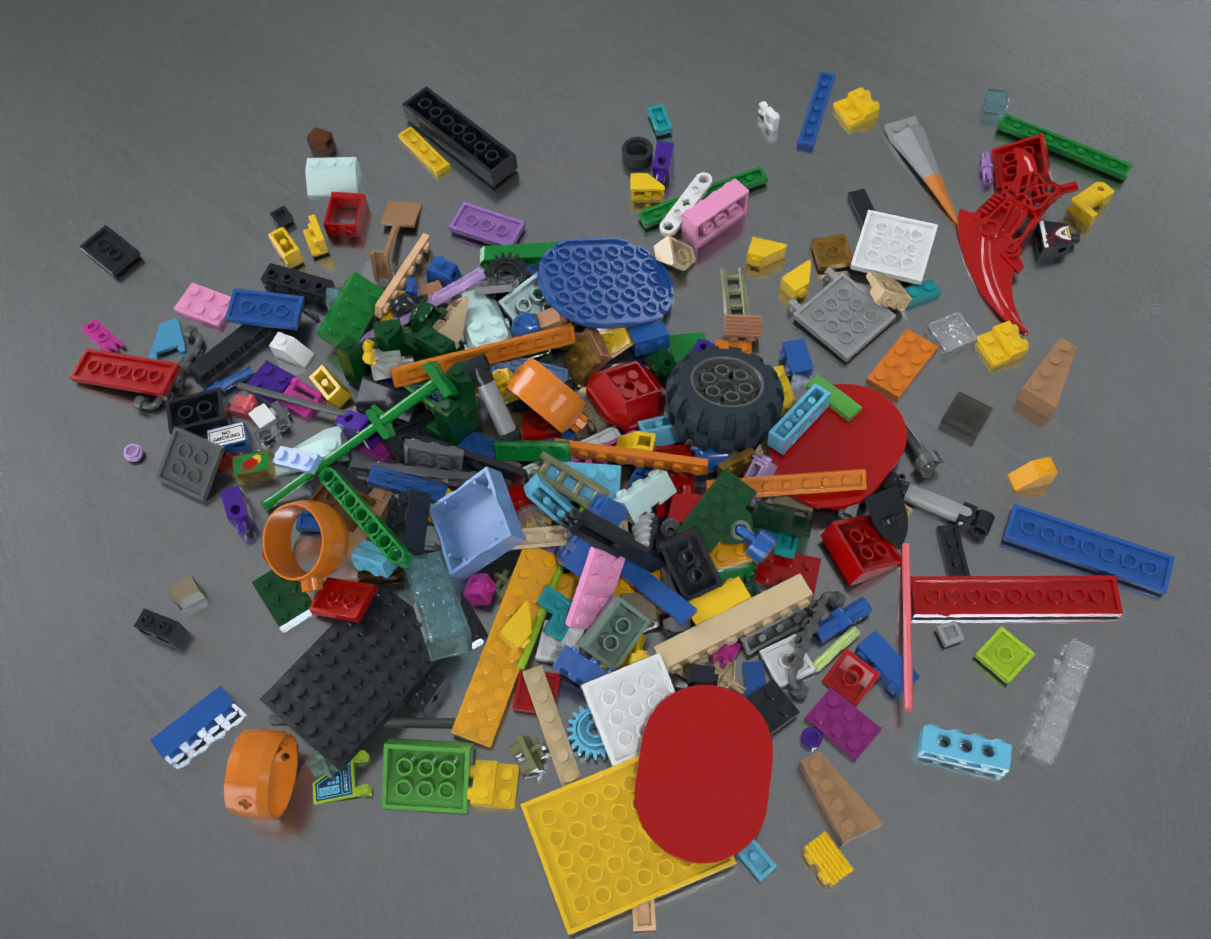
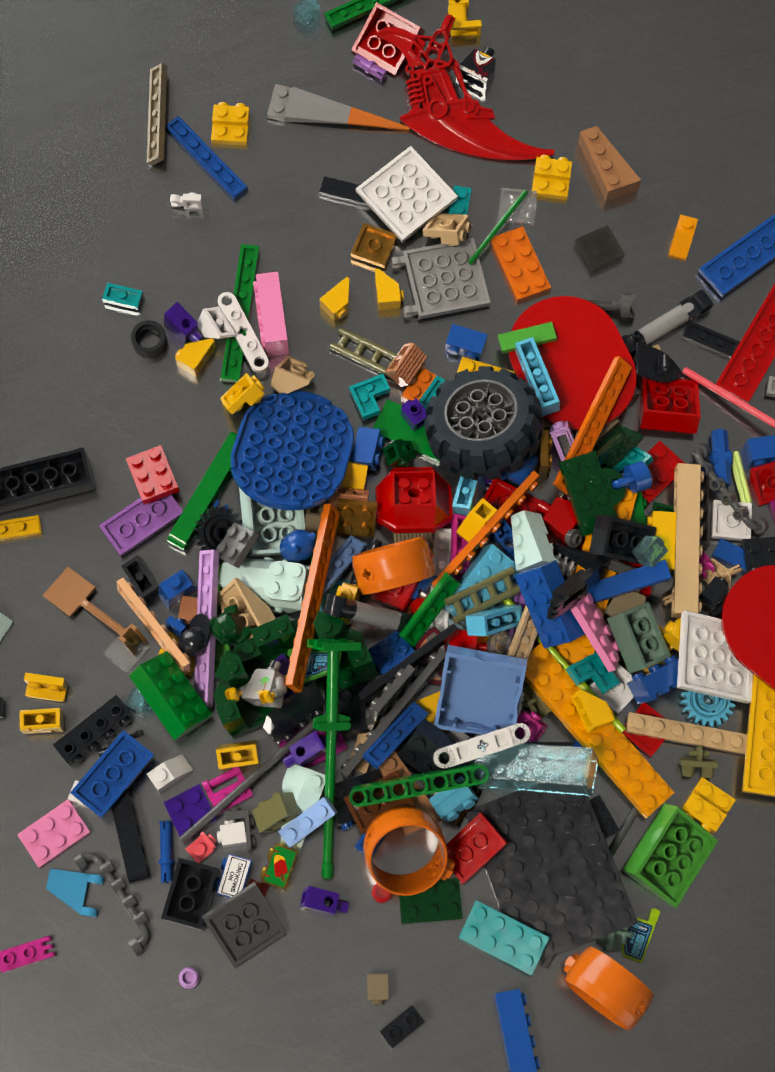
camera: 65 degrees left, 10 degrees up
red plate [69,348,181,397] -> none
red window [323,192,368,237] -> none
nougat brick [537,307,568,330] -> none
none -> black slope [121,555,159,598]
none -> plate [126,445,180,505]
none -> dark tan plate [147,63,167,166]
none -> white slope [197,307,236,339]
none -> yellow plate [220,373,265,414]
none -> olive brick [252,791,300,833]
none -> teal plate [349,374,391,420]
none -> white piece [433,723,531,769]
none -> teal plate [458,900,551,976]
none -> green axle [468,190,528,265]
none -> clear light blue brick [632,535,668,567]

